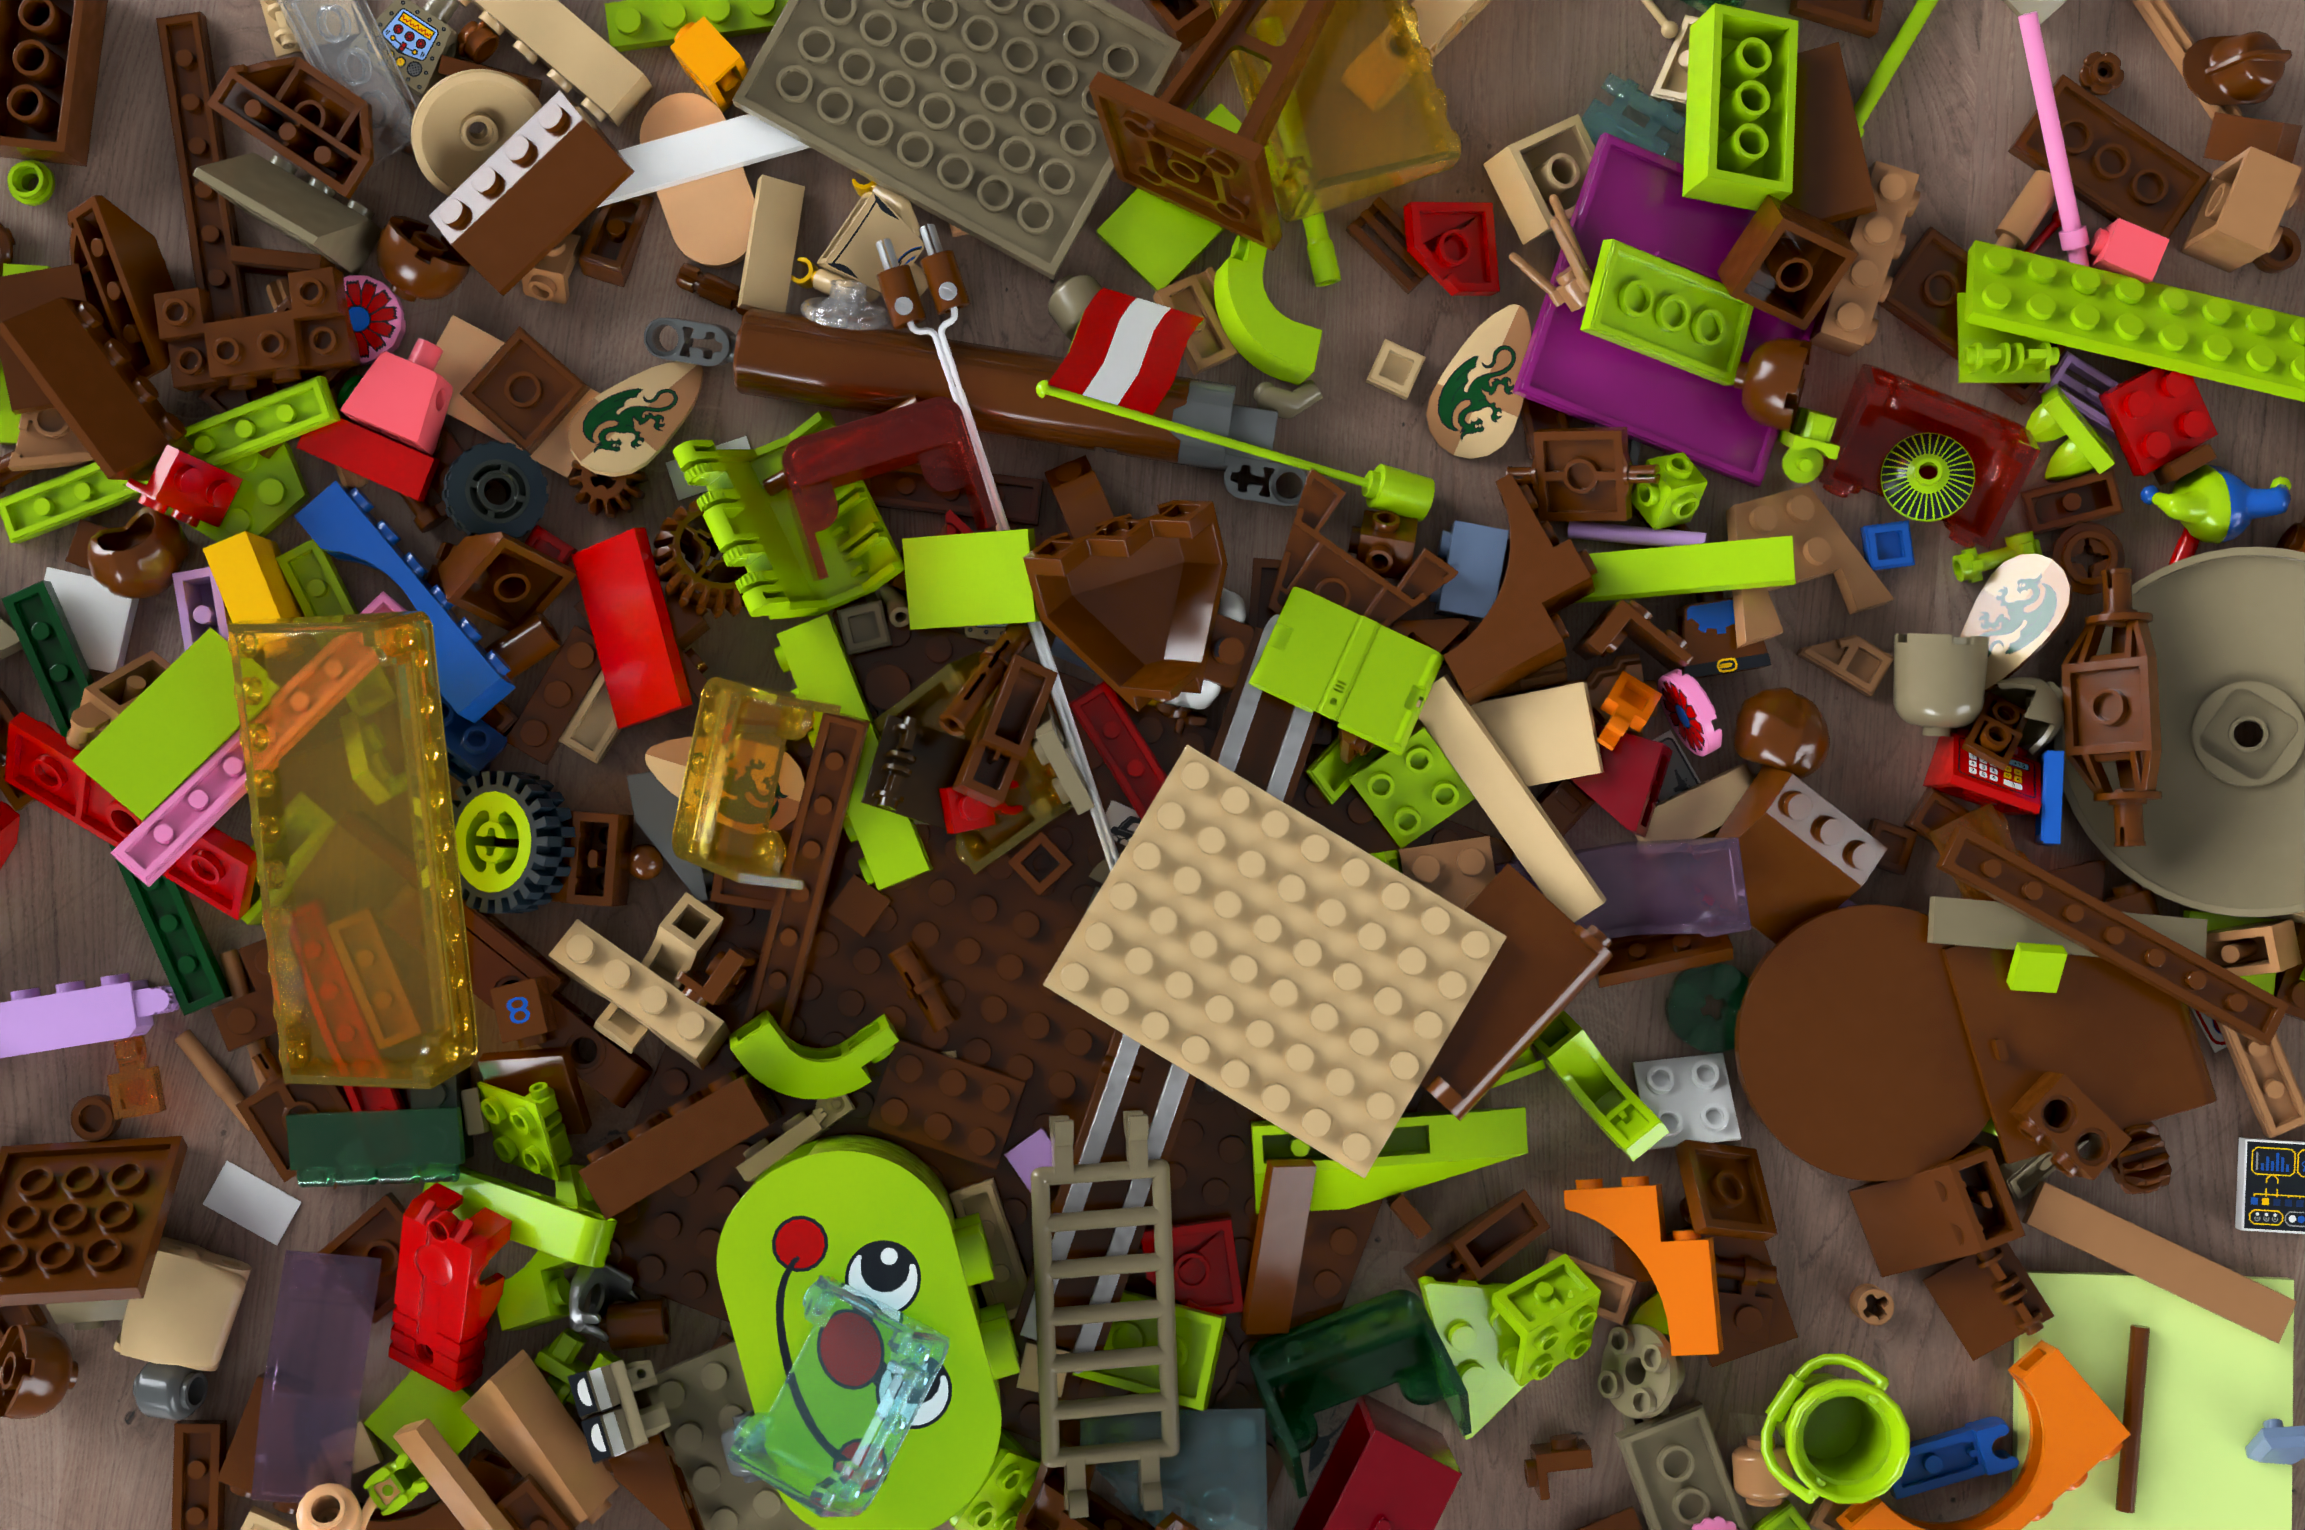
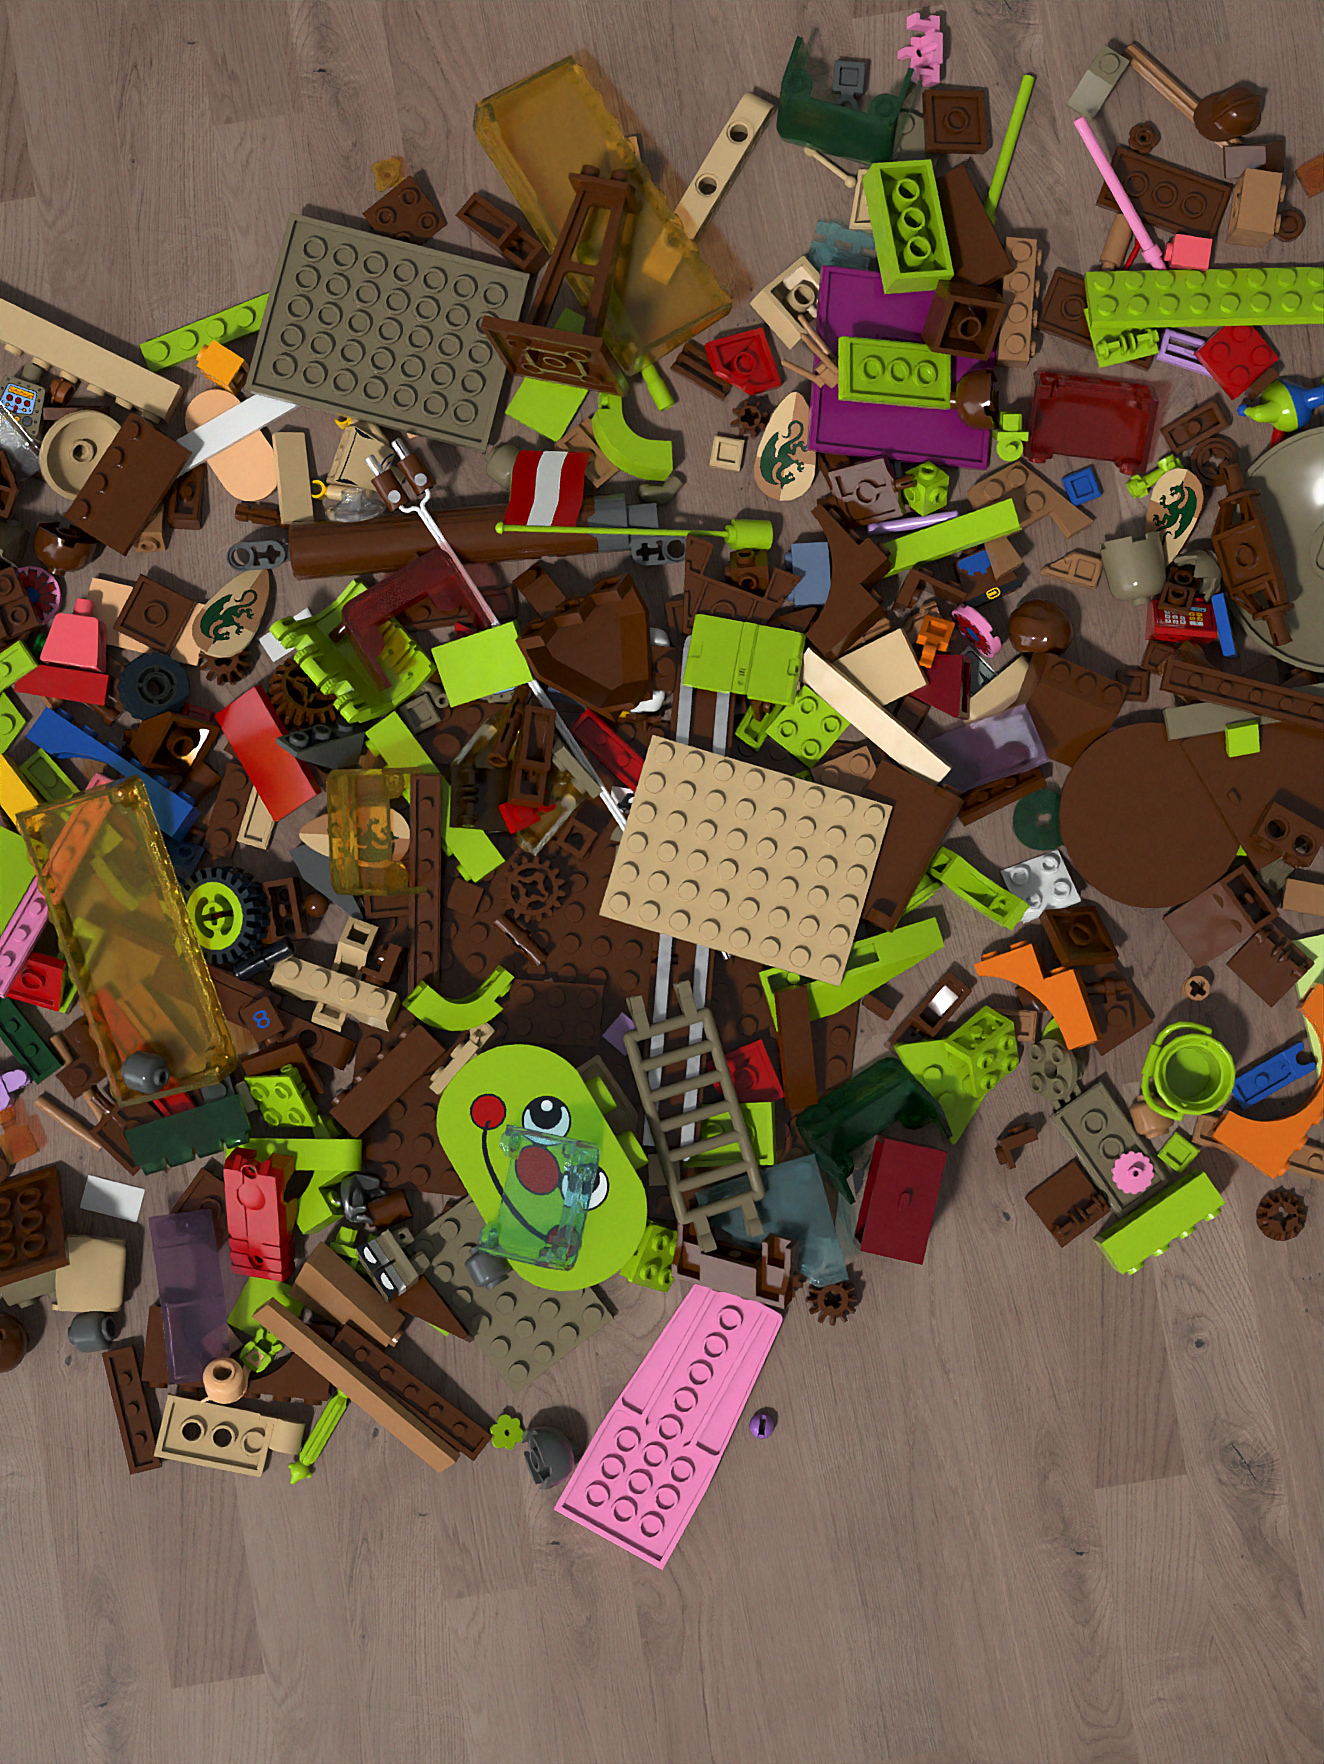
camera: 20 degrees left, 0 degrees up
dish [1880,433,1975,522] -> none
lime tile [2024,384,2115,481] -> none
none -> dark grey head [121,1050,170,1094]
none -> black pin [233,937,296,981]
none -> dark grey slope [275,717,365,770]
none -> reddish brown gear [498,856,566,923]
none -> reddish brown gear [730,400,768,440]

